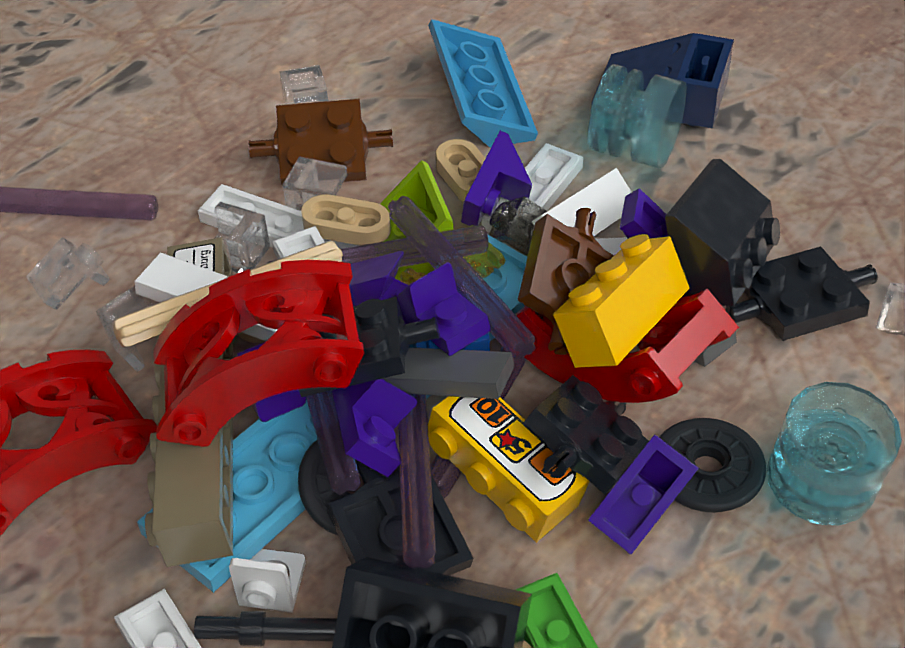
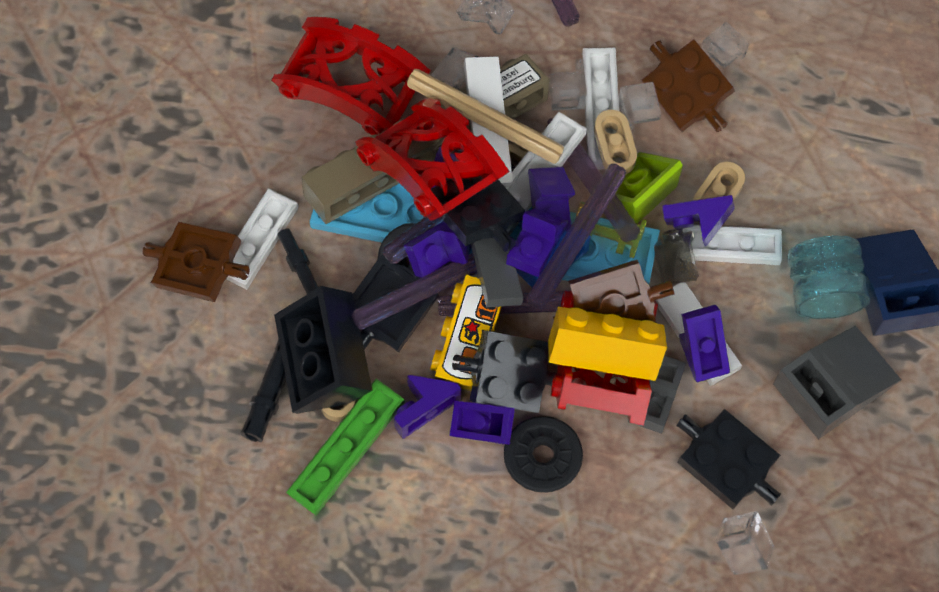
camera: 60 degrees right, 20 degrees up
white bracket [229,549,306,612] -> none
dark azure slope [428,19,538,148] -> none
white tile [532,168,632,236] -> none
black slope [665,159,780,306] -> none
clear light blue wheel [767,382,902,526] -> none
none -> dark purple slope [393,375,461,439]
none -> dark grey slope [773,326,902,440]

